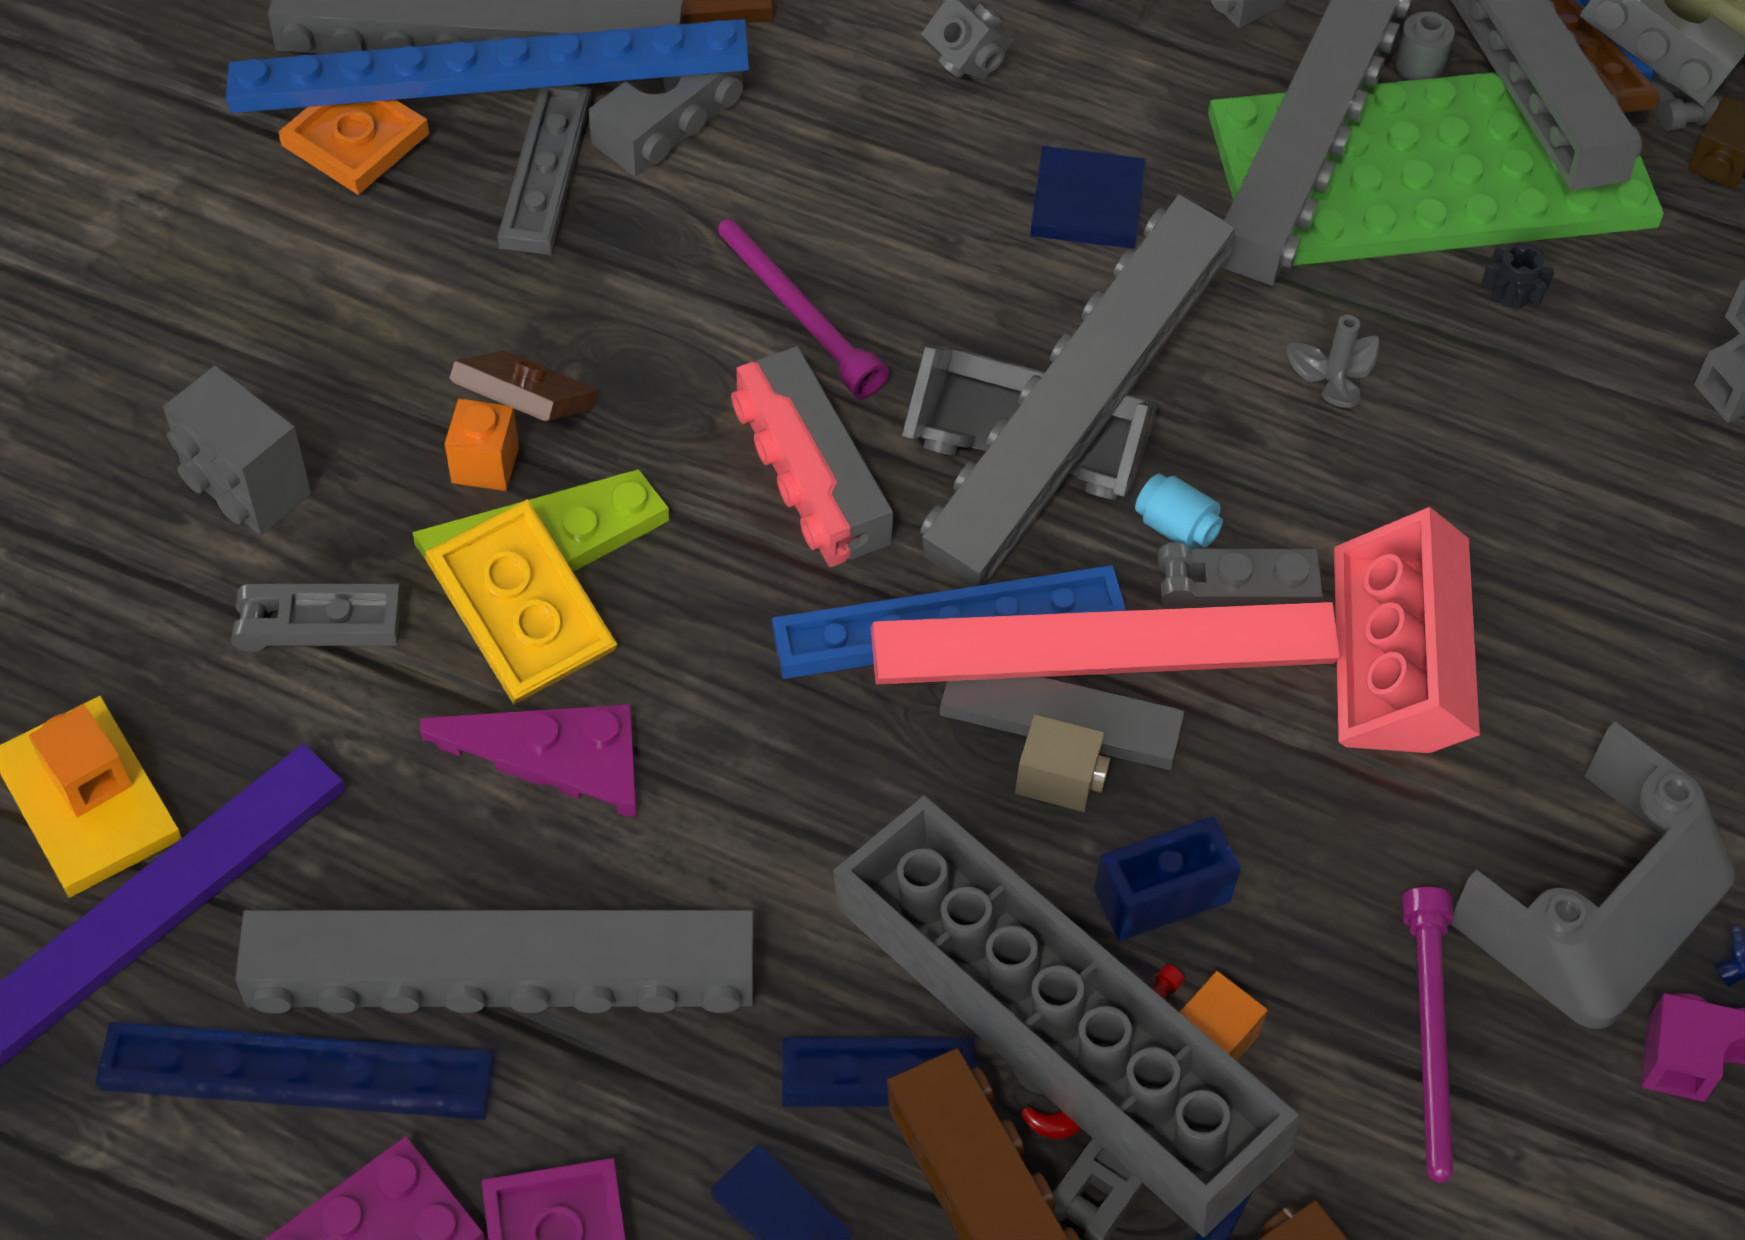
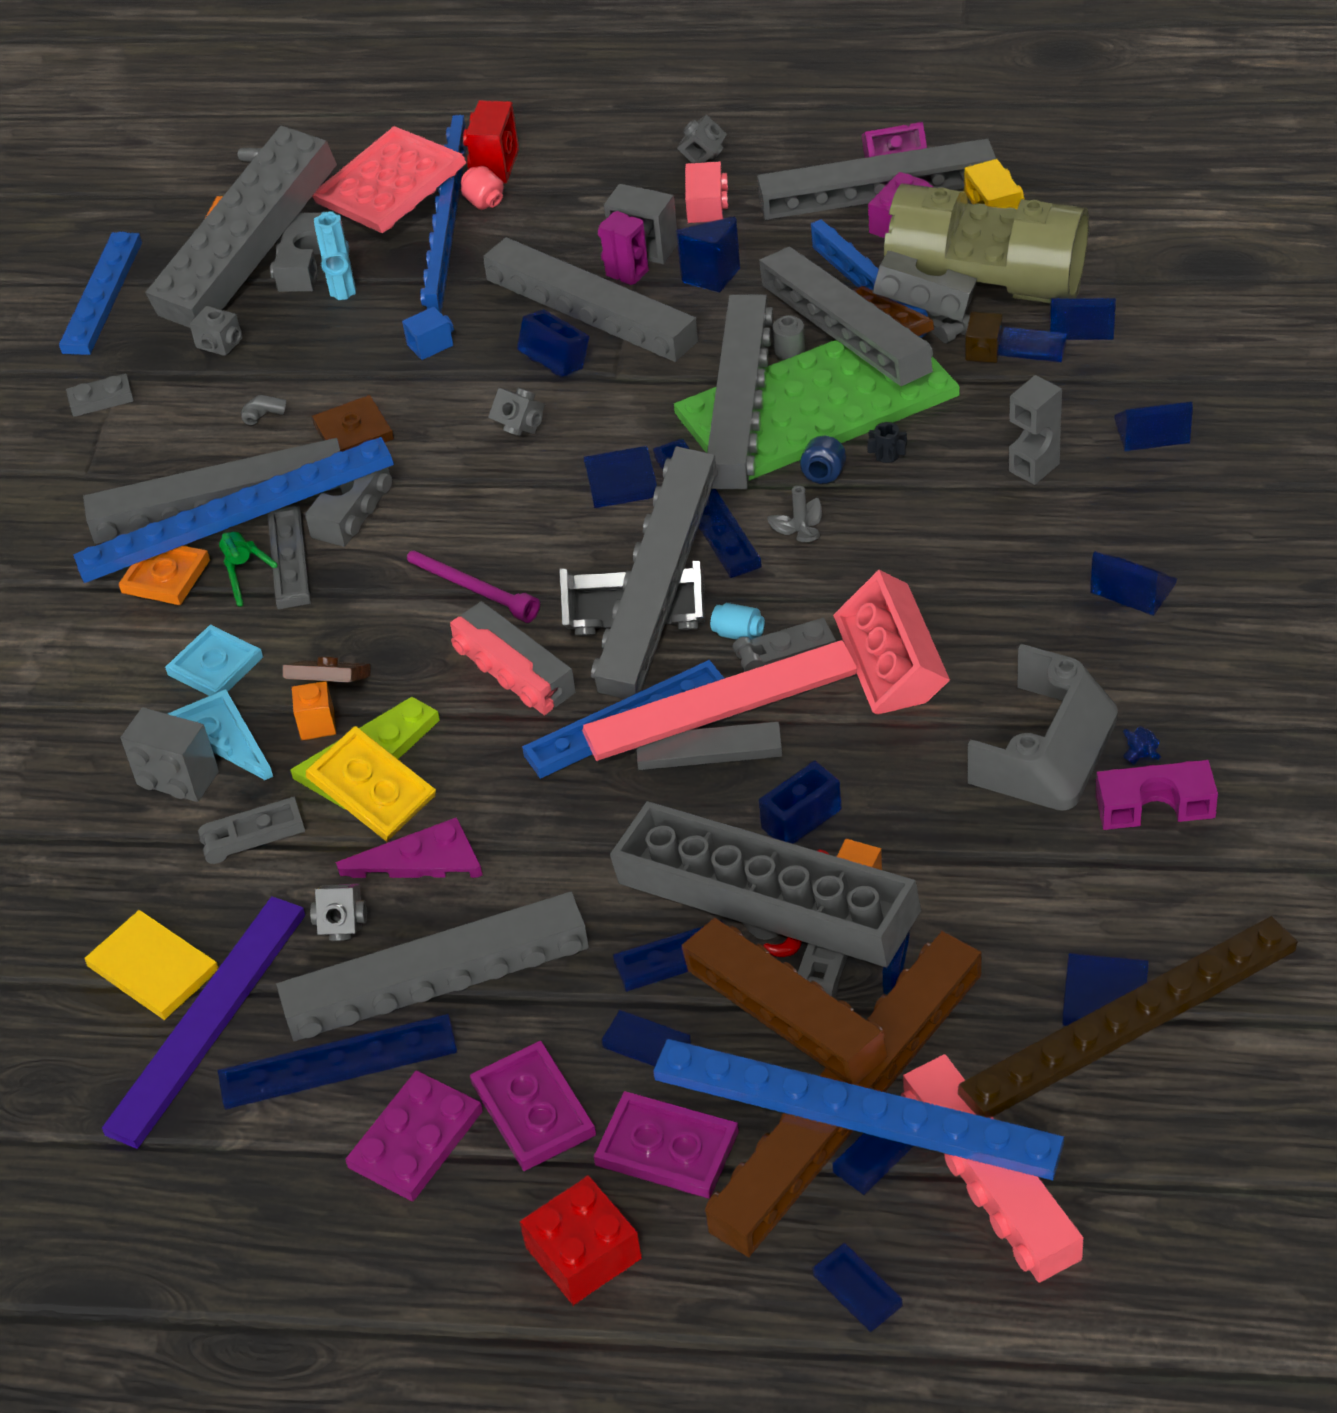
camera: 10 degrees left, 10 degrees down
orange brick [28,704,132,817] -> none
dark tan brick [1015,714,1111,812] -> none
magenta piece [1402,887,1453,1183] -> none
none -> medium azure tile [165,624,263,696]
none -> medium azure wing [168,689,273,780]
none -> green plant [219,532,278,607]
none -> brick [310,884,367,941]
none -> clear blue tile [653,438,762,578]
none -> dark blue head [800,435,846,484]

